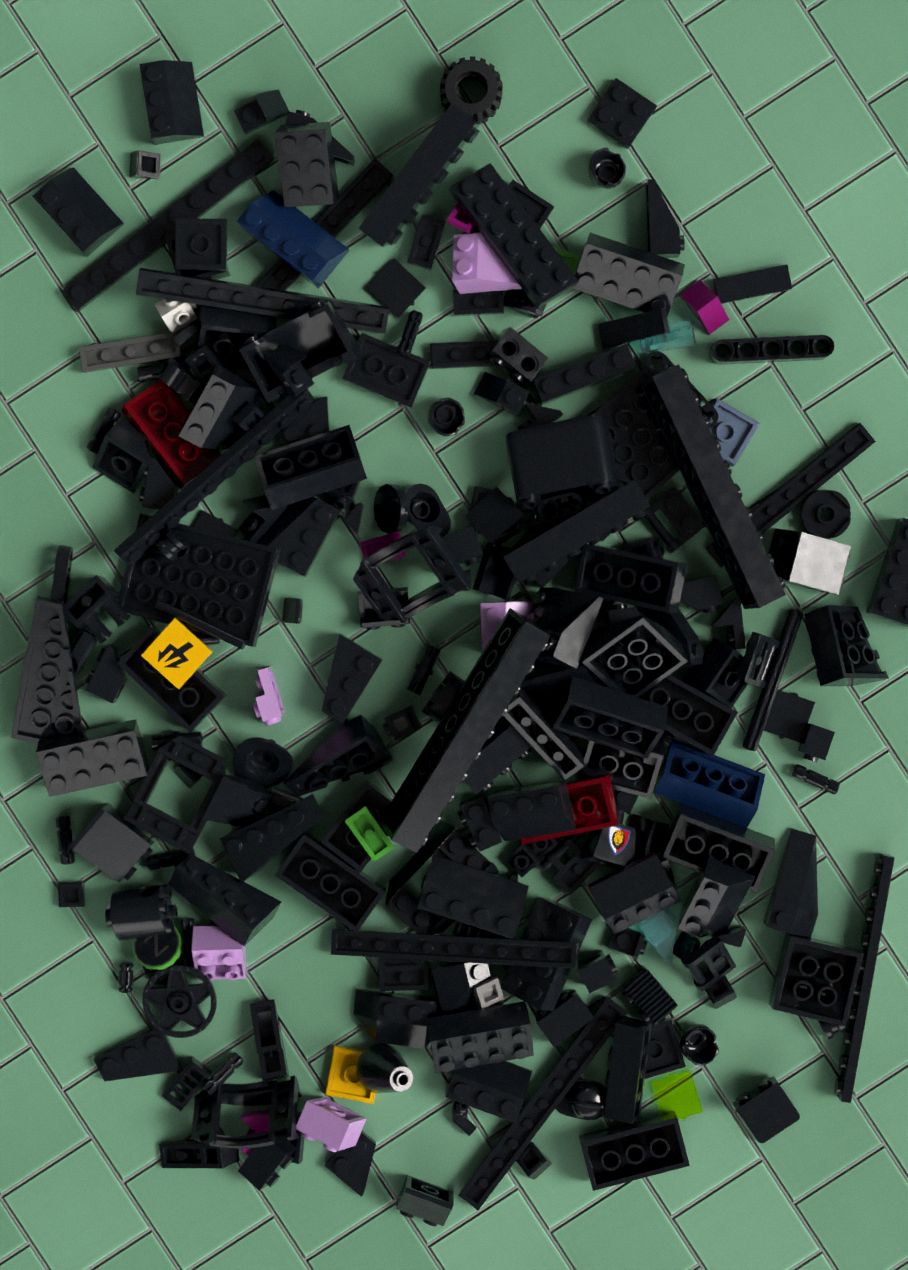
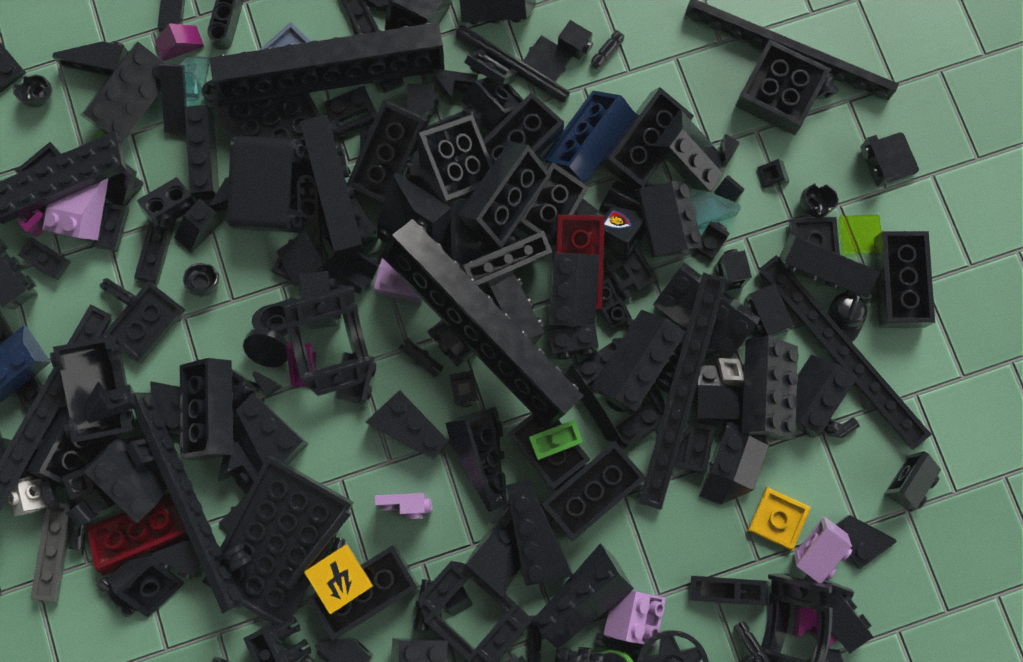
camera: 70 degrees left, 10 degrees down
black hat [233,737,293,788] -> none
black slope [282,598,303,624] -> none
black cone [356,1043,413,1093] -> none
black piece [366,258,426,318] -> none
black slope [516,1142,552,1180] -> none
black brick [622,965,678,1025] -> none
black plate [681,934,737,991] -> none
black wedge [763,828,818,938] -> none

